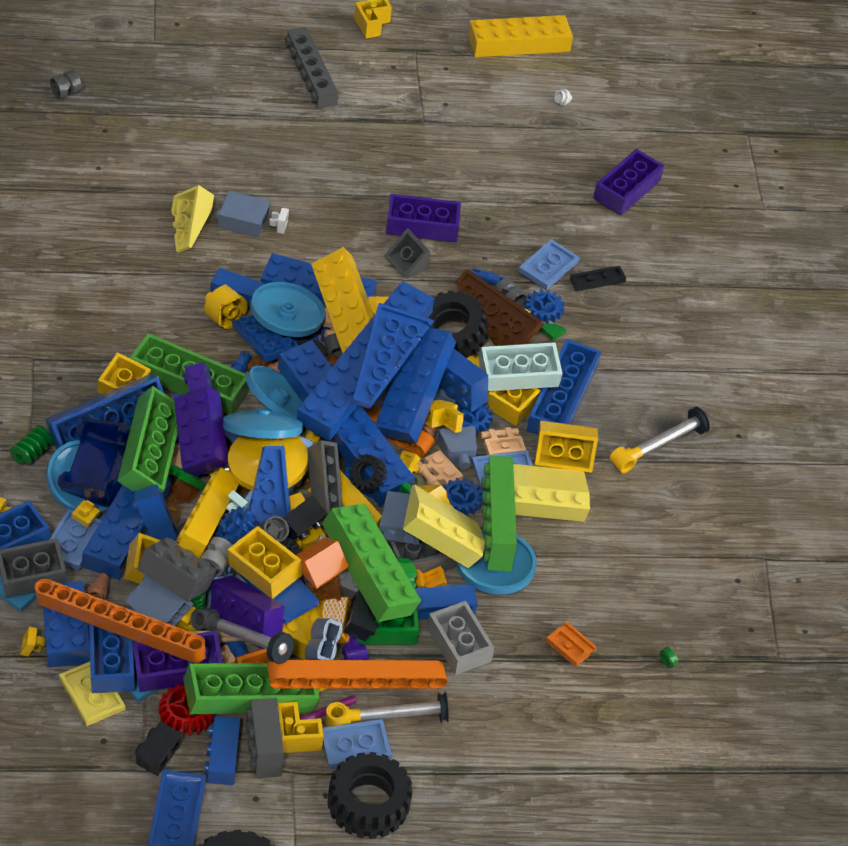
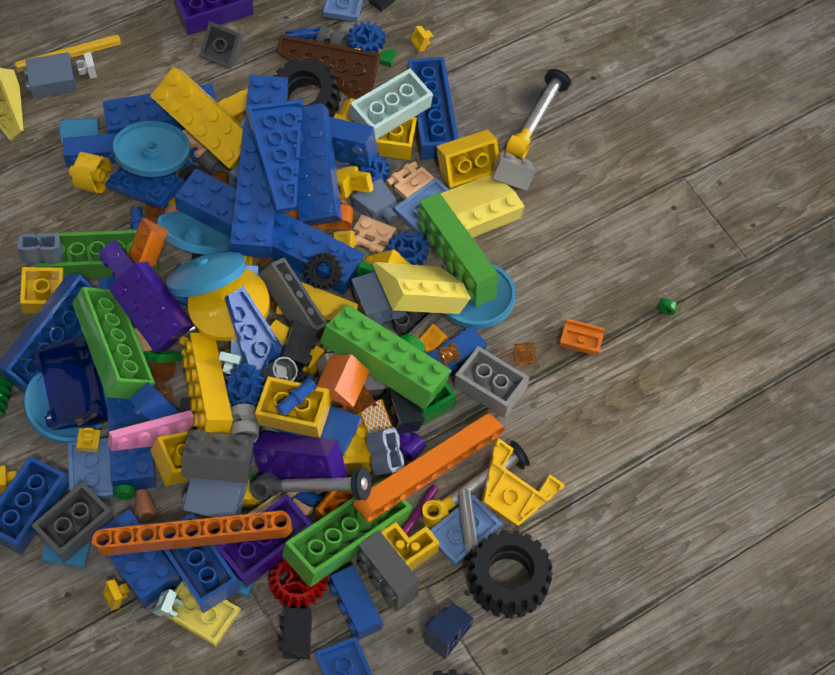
camera: 25 degrees left, 10 degrees up
none -> yellow axle [15,34,121,72]
none -> sand blue brick [17,233,63,264]
none -> dark azure panel [59,117,100,143]
none -> bright pink wing [108,410,194,451]
none -> green tile [114,485,135,500]
none -> orange slope [129,217,169,267]
none -> light aqua tile [152,589,182,617]
none -> blue pin [276,378,317,416]
none -> yellow tile [410,26,434,52]
none -> dark blue brick [424,603,474,659]
none -> clear orange wheel [437,342,461,366]
none -> light grey axle [458,489,478,552]
none -> yellow wing [481,439,565,527]
none -> light grey brick [490,152,536,191]
none -> clear orange tile [514,342,536,365]

